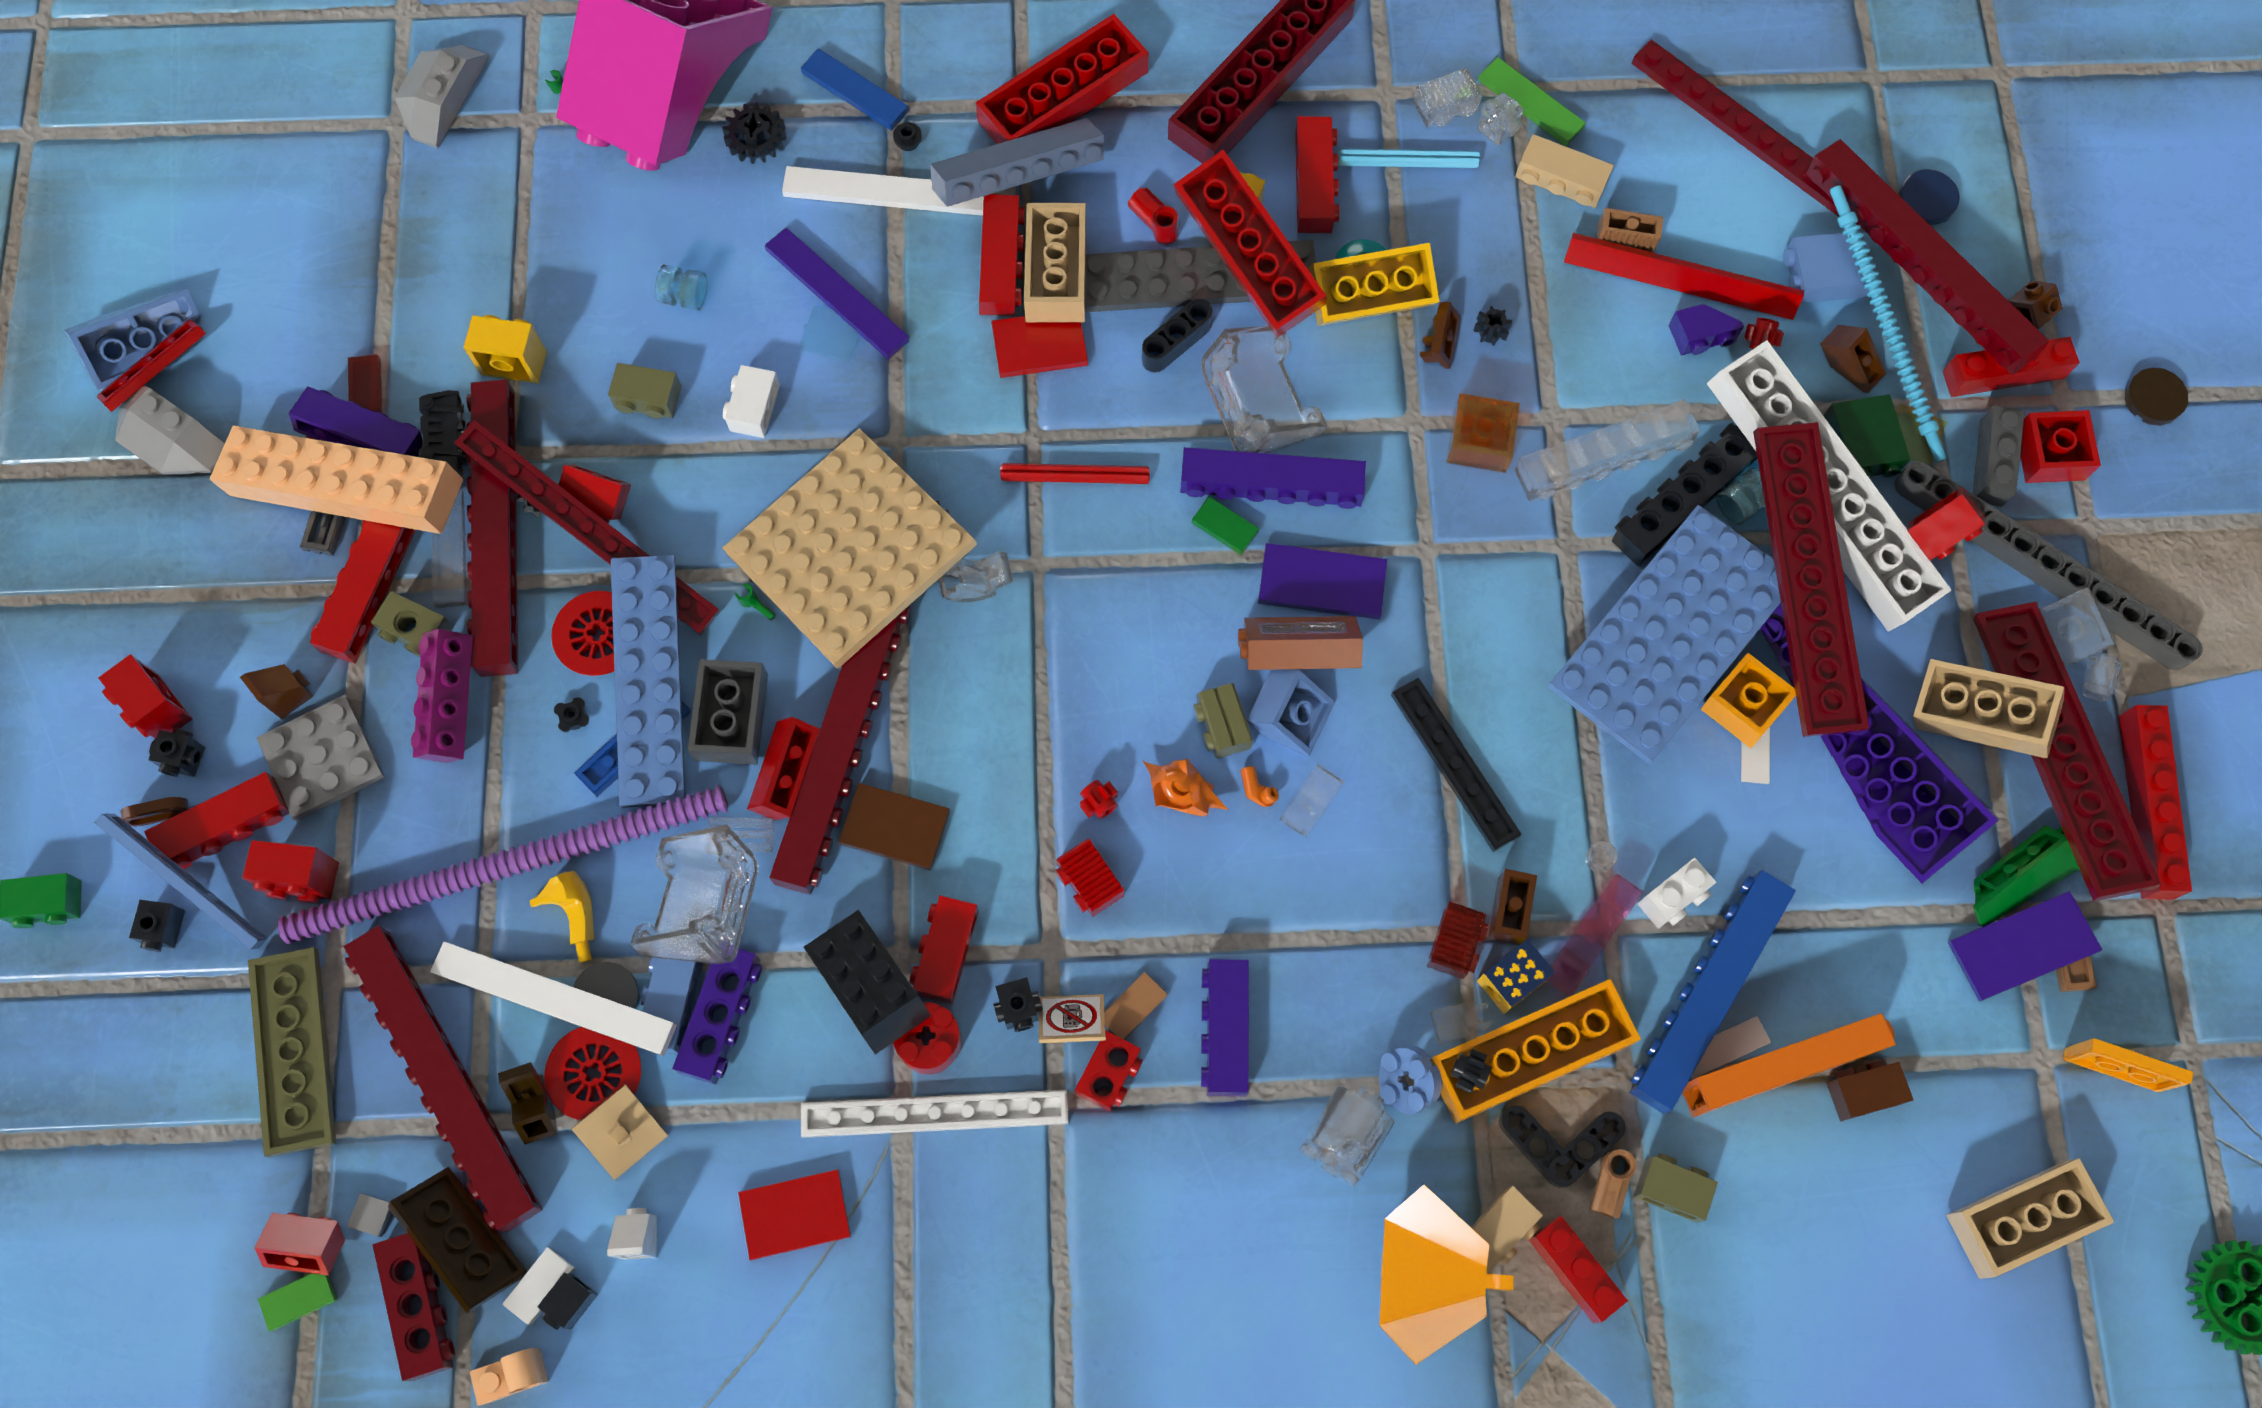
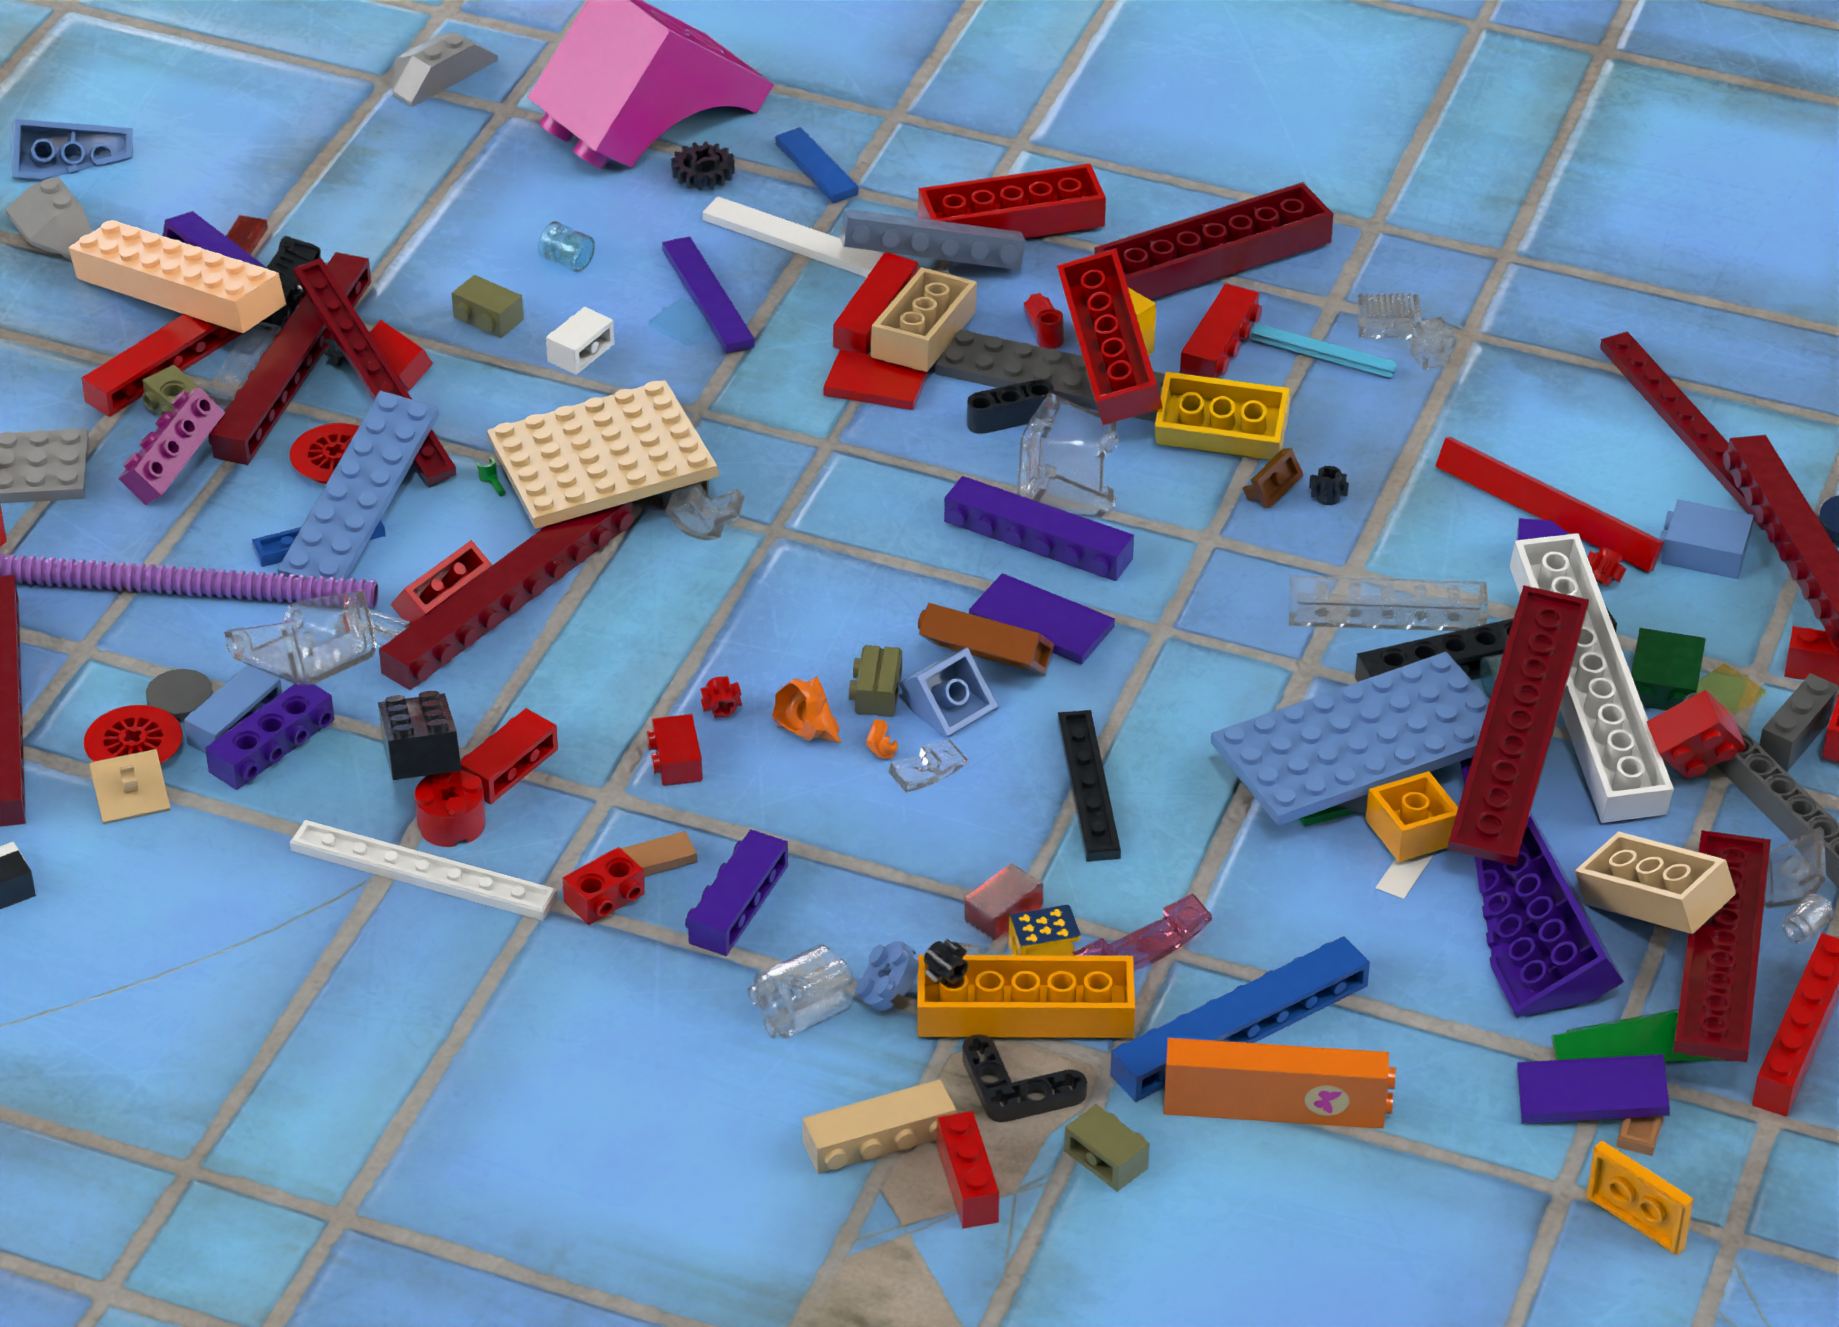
camera: 25 degrees right, 30 degrees down
red tile [97,319,206,412] -> none
reddish brown slope [240,664,313,719] -> none
dark grey tile [300,511,345,556] -> none
white tile [430,942,677,1056] -> none
yellow brick [463,315,547,384] -> none
dark brown brick [498,1062,557,1145] -> none
yellow animal [529,871,594,963] -> none
black plate [554,697,589,732] -> none
white slope [607,1208,657,1260] -> none
dark grey brick [688,659,768,765] -> none
red tile [738,1169,851,1261] -> none
reddish brown tile [838,783,950,871] -> none
black plate [893,122,922,151] -> none
black brick [993,977,1043,1032] -> none
red axle [1000,463,1150,484] -> none
piece [1038,994,1106,1043] -> none
green tile [1191,496,1259,556] -> none
light orange panel [1379,1185,1514,1365] -> none
clear orange brick [1446,393,1520,473] -> none
bright green tile [1478,57,1586,146] -> none
reddish brown brick [1488,868,1537,946] -> none
tan brick [1515,134,1614,208] -> none
clear bush [1586,841,1617,873] -> none
medium nougat piece [1589,1149,1636,1219] -> none
medium nougat brick [1596,207,1663,253] -> none
white brick [1638,858,1717,929] -> none
reddish brown slope [1820,325,1886,393] -> none
reddish brown brick [1826,1059,1914,1122] -> none
medium azure hose [1830,185,1947,463] -> none
tan brick [1946,1158,2114,1279] -> none

